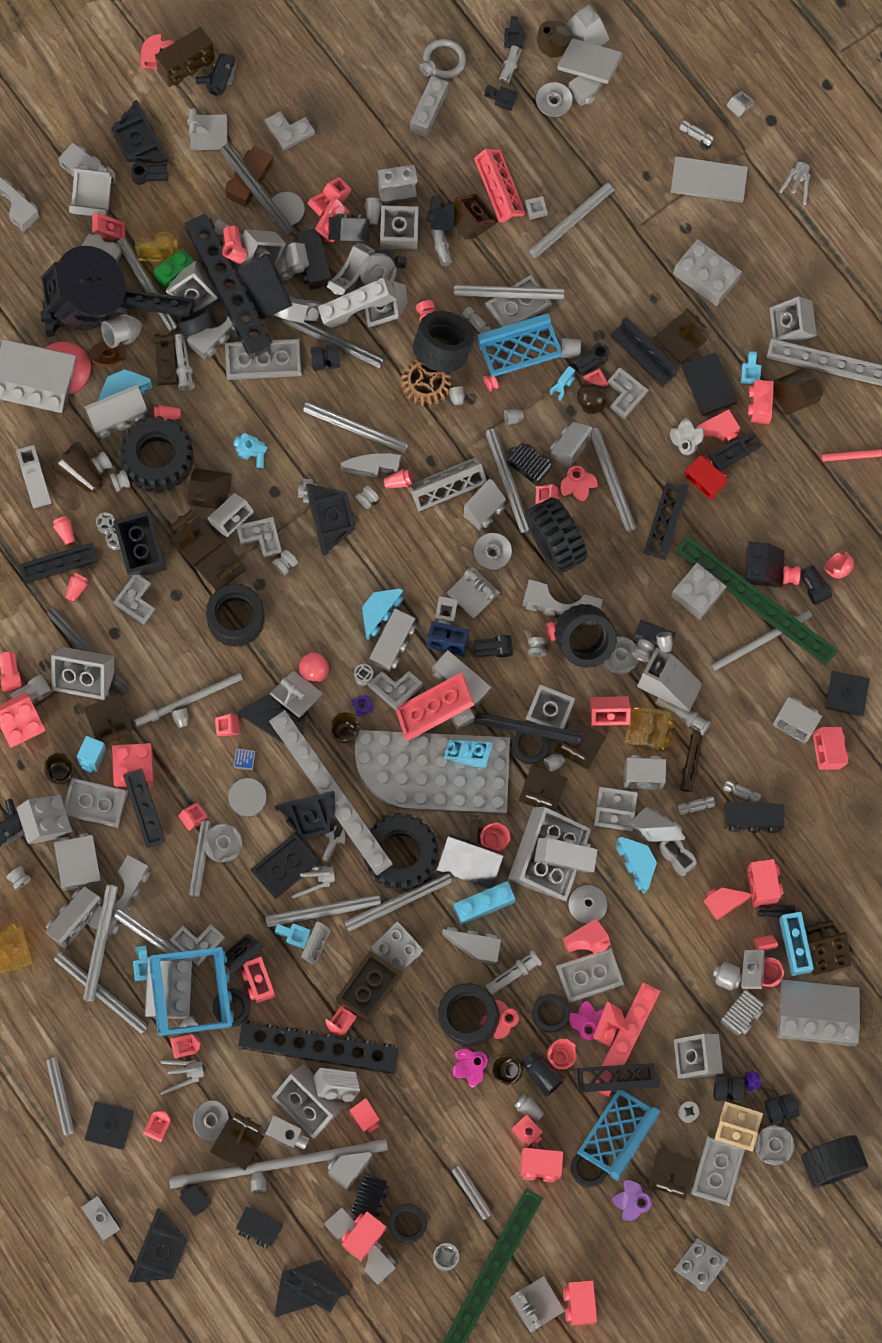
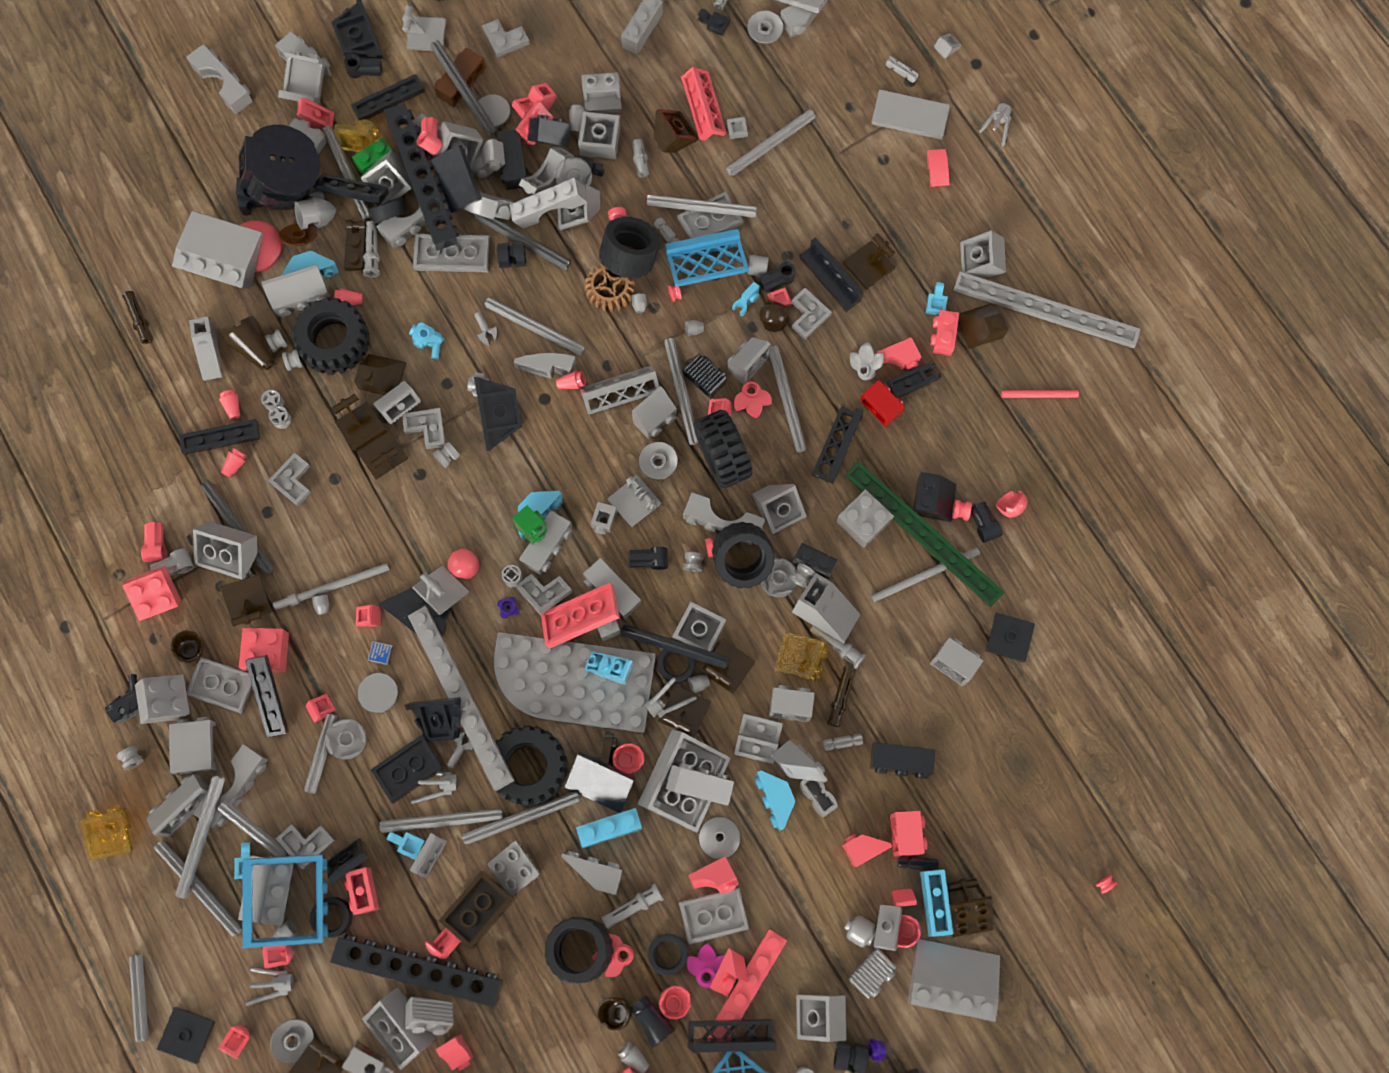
camera: 10 degrees right, 0 degrees up
medium azure brick [77,736,107,773] -> none
black slope [113,511,167,575] -> none
black tyre [206,584,265,647] -> none
dark brown hair [330,712,360,744] -> none
light grey wheel [355,486,379,509] -> none
black brick [427,196,455,230] -> none
dark blue brick [427,621,469,657] -> none
dark pink plate [452,1048,488,1087] -> none
coral brick [590,696,631,725] -> none
light grey hose [656,632,673,653] -> none
light grey brick [673,239,742,306] -> none
black tile [681,352,737,416] -> none
light grey axle [723,780,761,803] -> none
coral brick [812,727,848,770] -> none
none -> black plate [351,74,425,123]
none -> light grey bar [474,312,498,346]
none -> green brick [512,505,547,545]
none -> light grey plant [644,678,697,718]
none -> light grey slope [752,484,807,534]
none -> coral slope [927,149,949,187]

